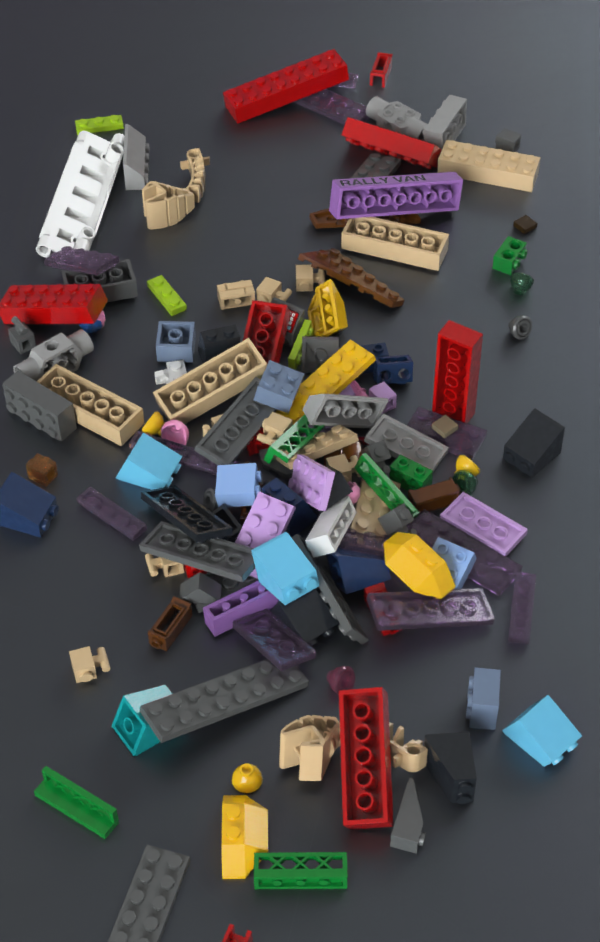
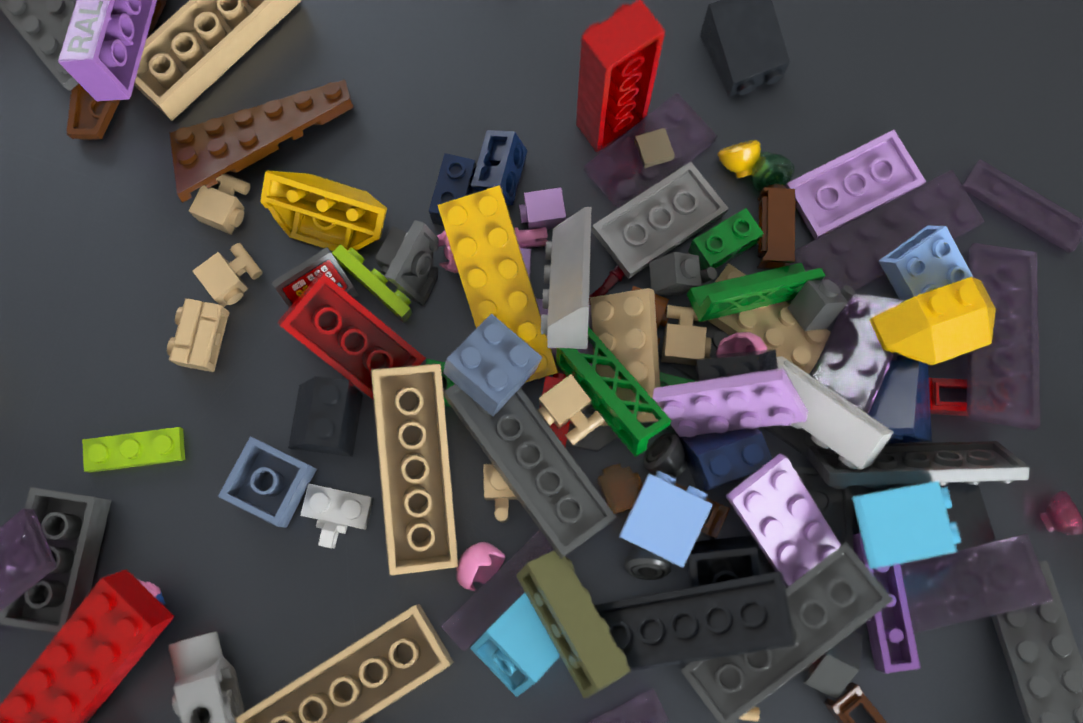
camera: 65 degrees left, 30 degrees up
yellow brick [142,411,164,436] -> none
none -> olive brick [516,550,631,699]

